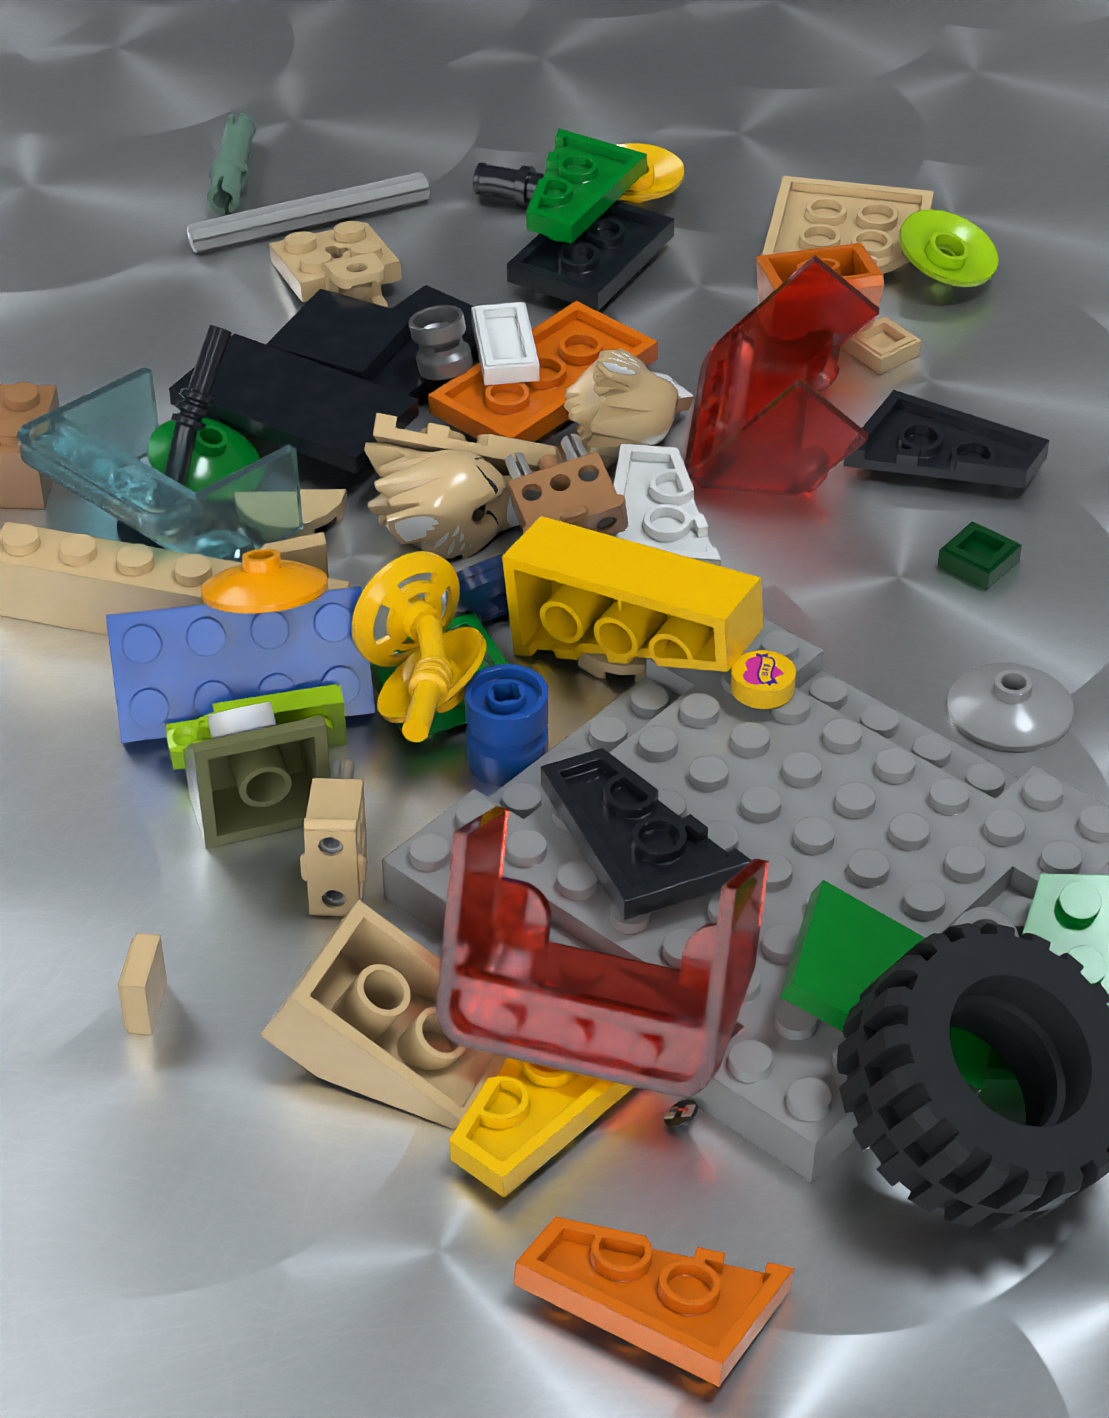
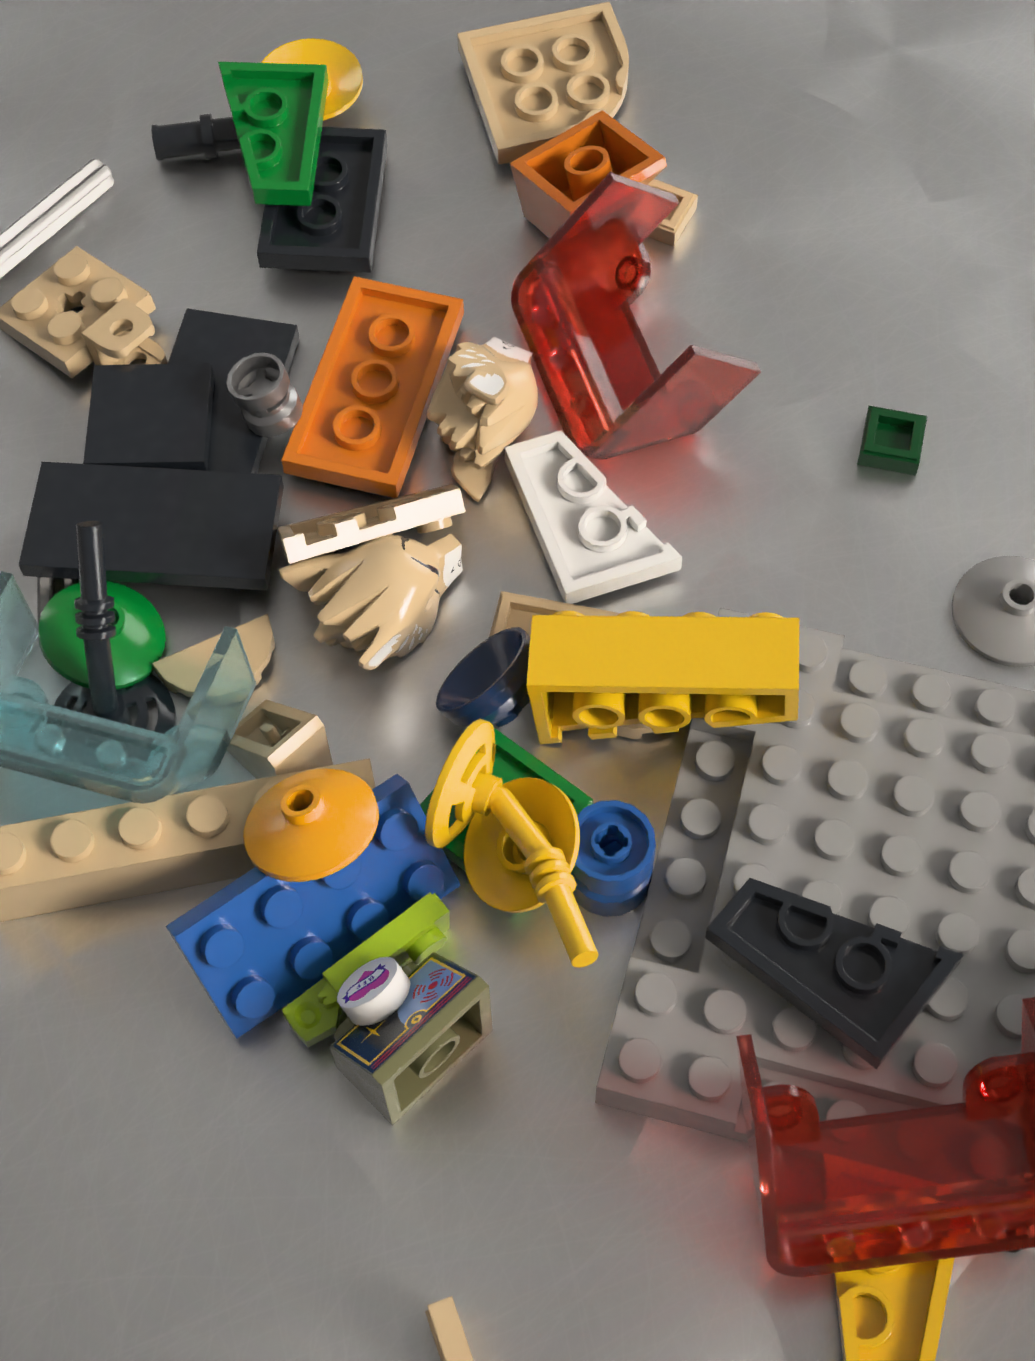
camera: 25 degrees left, 20 degrees up
tan slope [260,900,528,1130] -> none
tan piece [300,758,368,916] -> none
white tile [471,302,540,385] -> none
medium nougat piece [505,434,628,535] -> none
yellow tile [731,650,796,709] -> none
black wing [843,390,1049,488] -> none
lime dish [899,209,999,287] -> none

